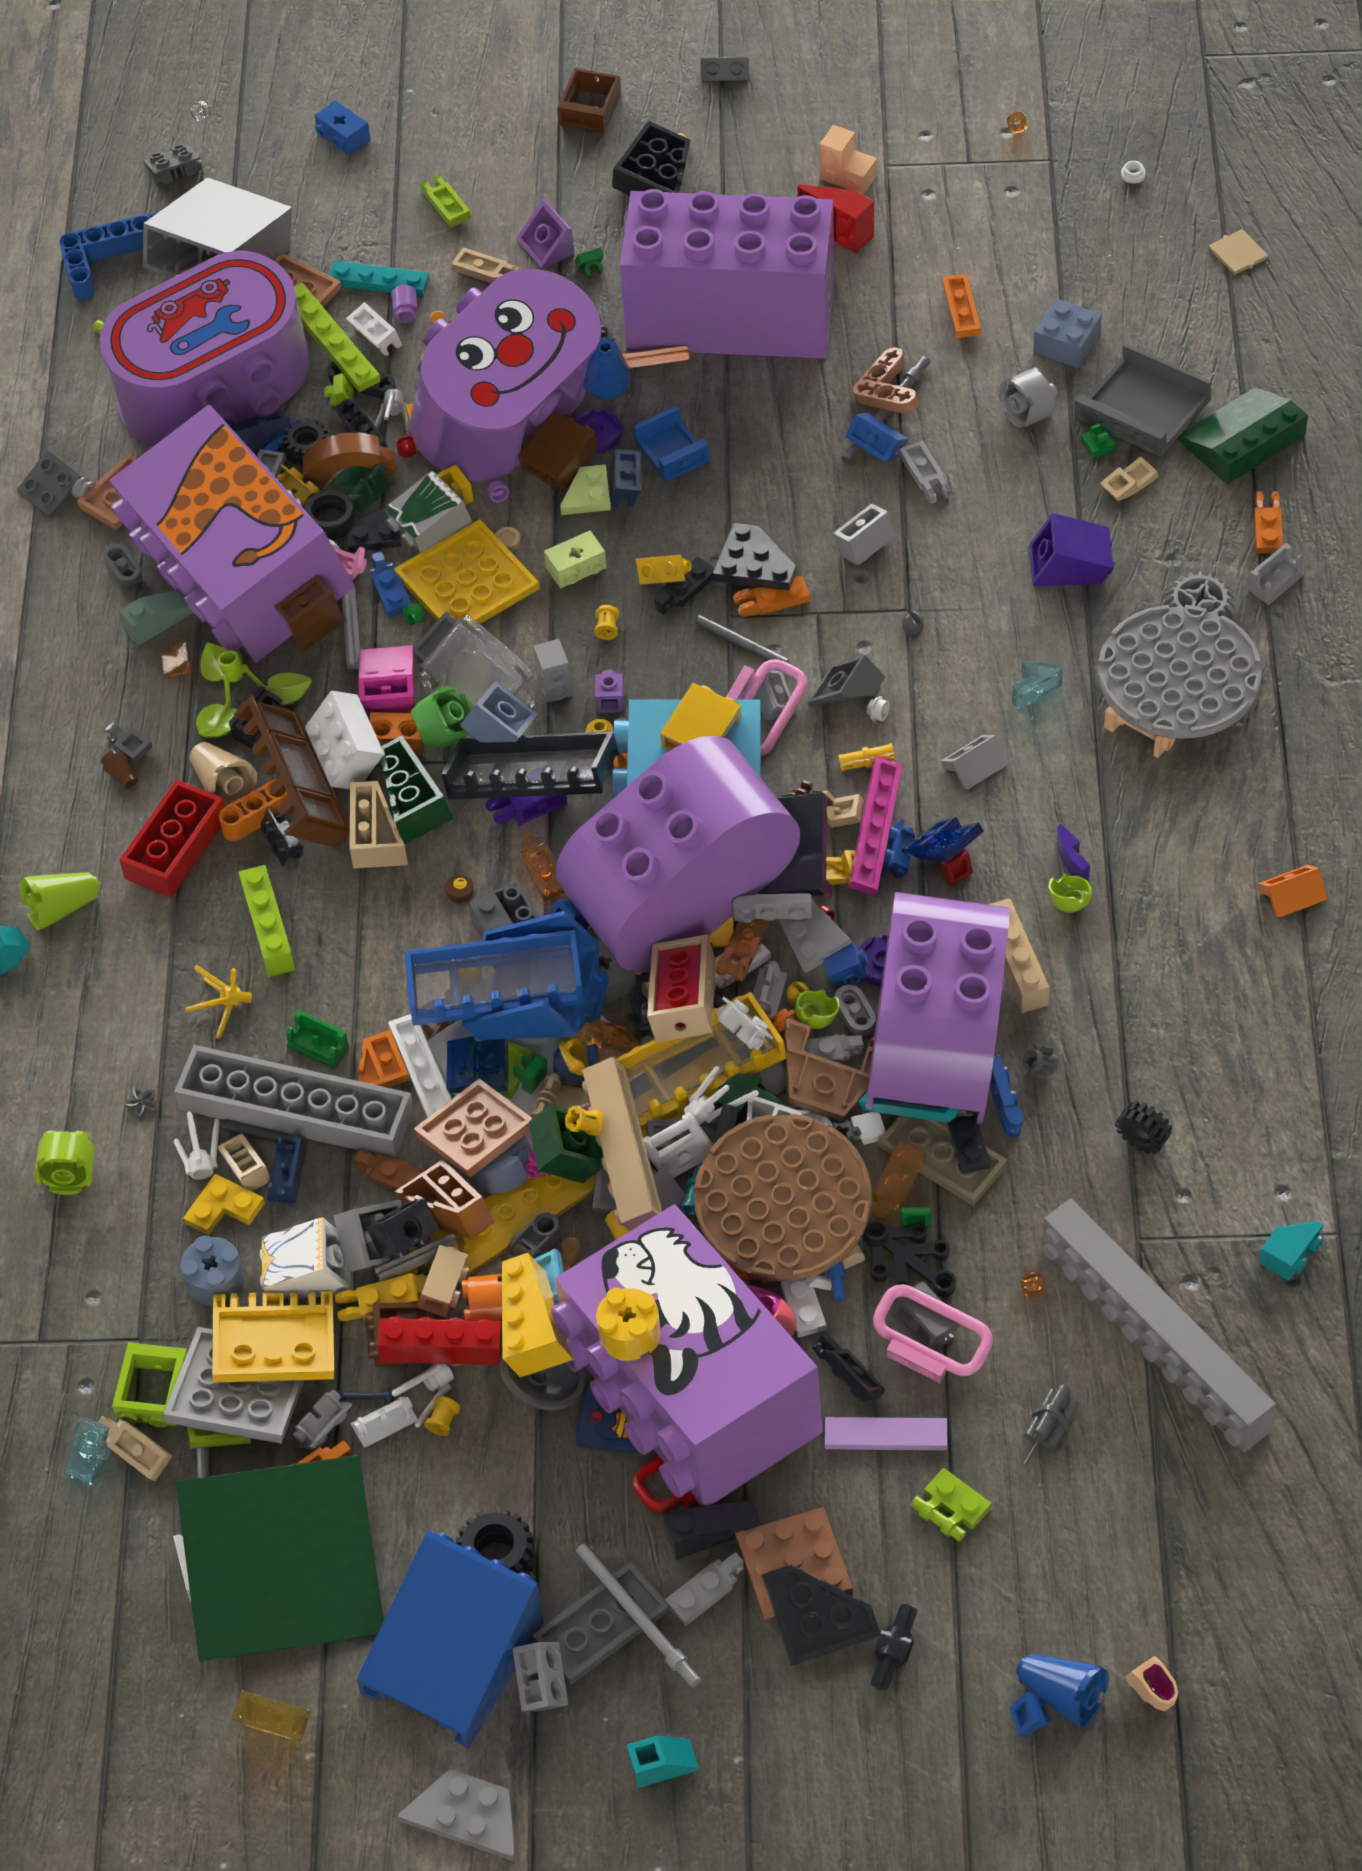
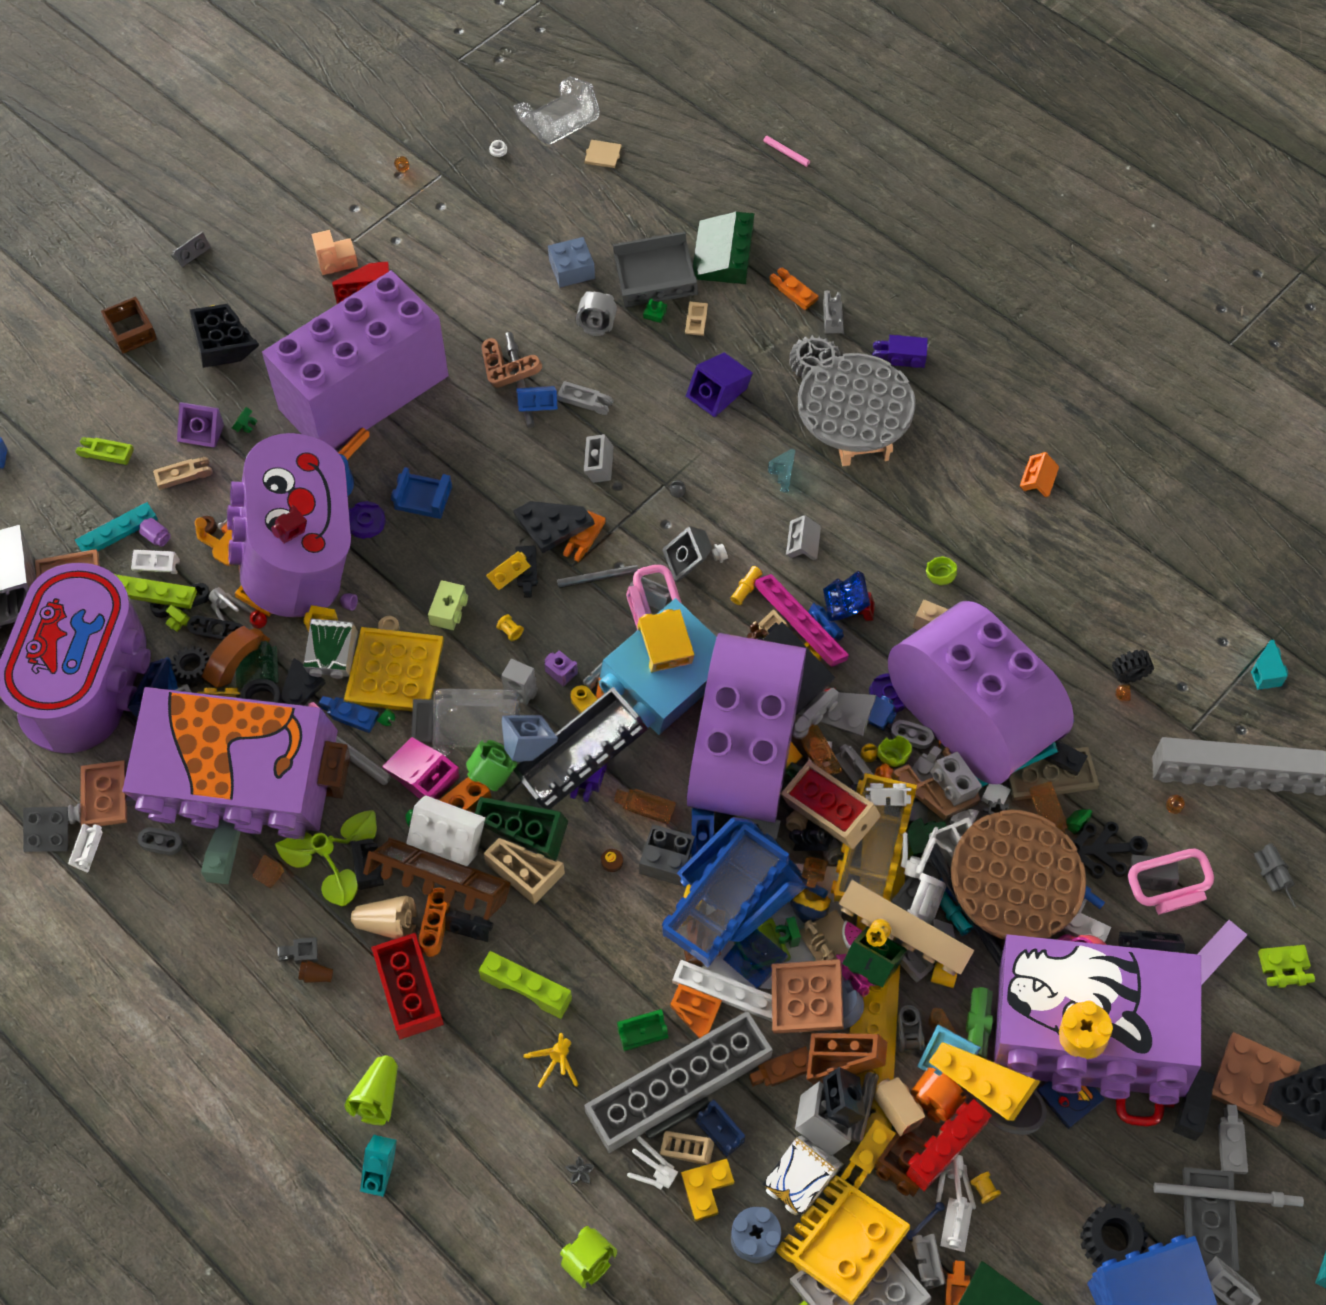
camera: 50 degrees left, 5 degrees up
reddish brown brick [518,411,599,492] -> none
yellowish green wing [560,464,611,515] -> none
dark blue hinge [611,449,641,507] -> none
orange plate [942,274,981,338] -> none
dark purple slope [1056,824,1090,881] -> none
none -> white hinge [68,824,103,873]
none -> dark red brick [271,506,307,544]
none -> clear windscreen [513,76,600,145]
none -> dark purple hinge [872,335,928,368]
none -> light grey brick [930,751,982,806]
none -> clear orange hinge [1115,684,1131,701]

